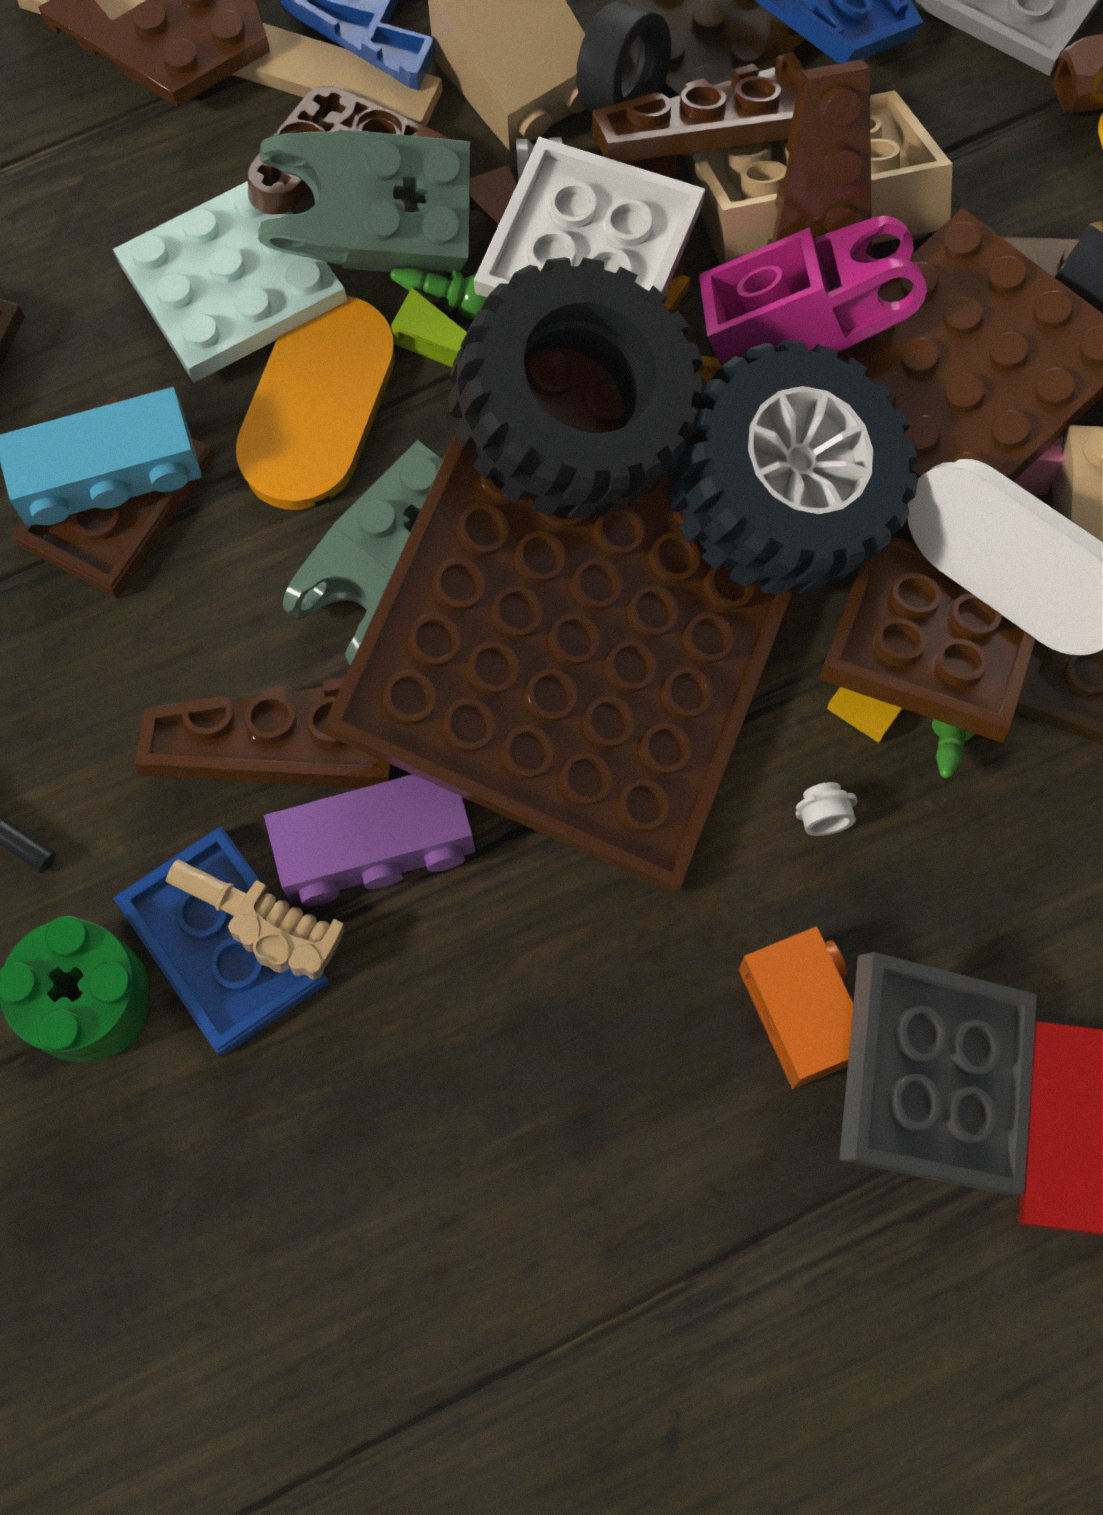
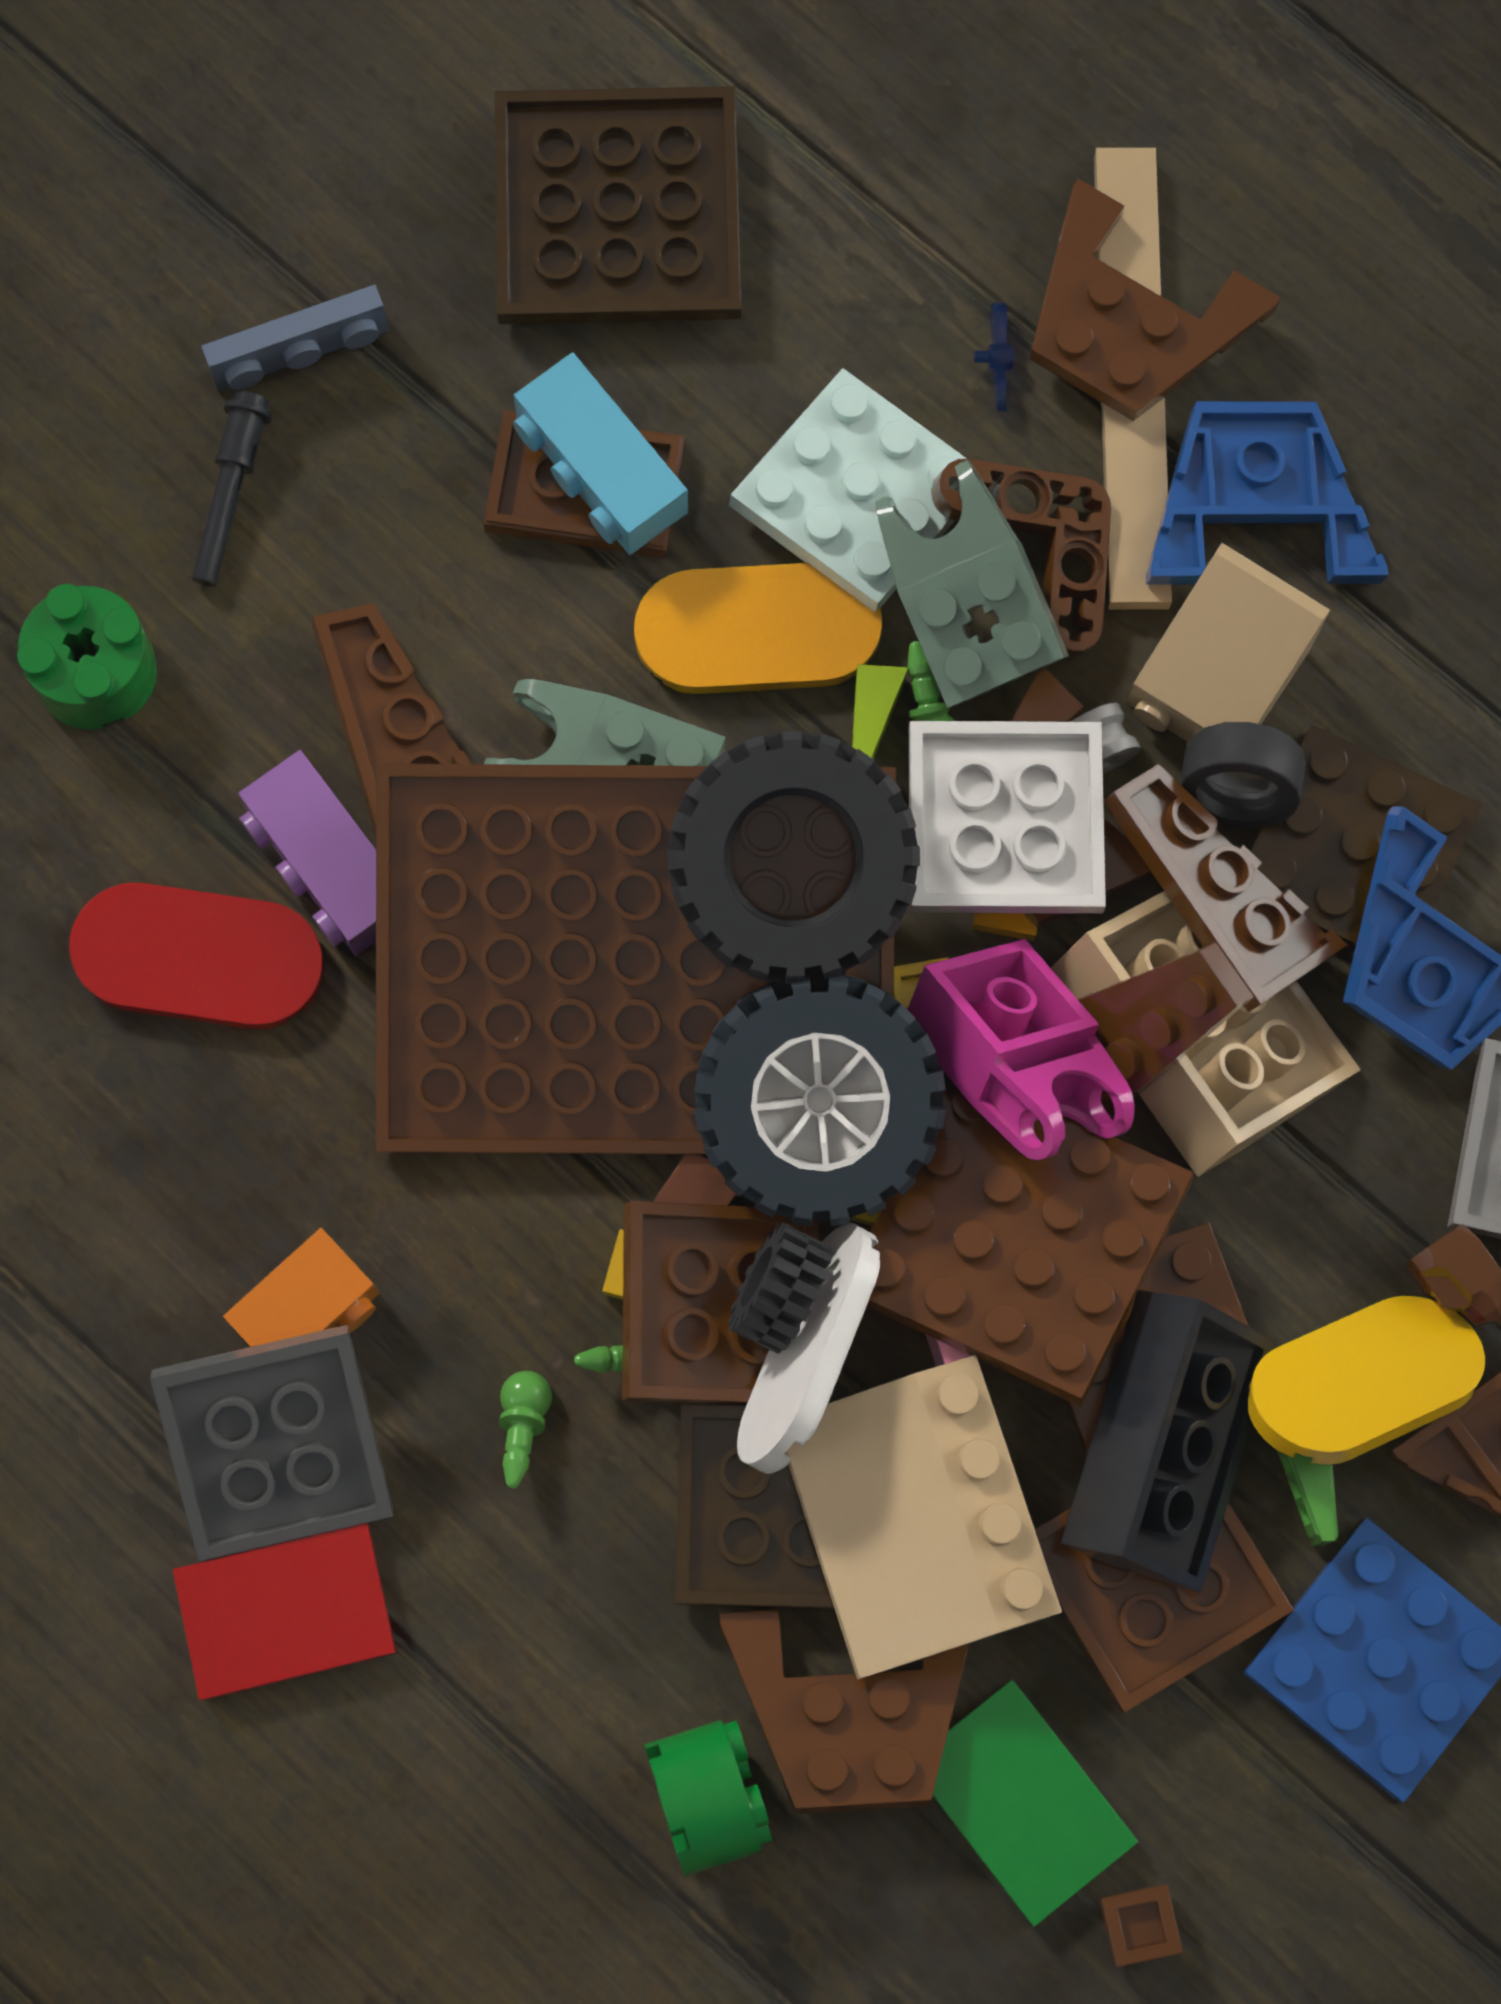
camera: 65 degrees right, 5 degrees up
blue tile [113,825,330,1058] -> none
tan piece [166,859,345,980] -> none
white plate [796,782,858,836] -> none
none -> red tile [69,882,324,1030]
none -> bright green bar [499,1371,552,1489]
none -> copper tile [654,1154,737,1206]
none -> black tyre [728,1222,832,1354]
none -> clear blue piece [973,302,1014,412]

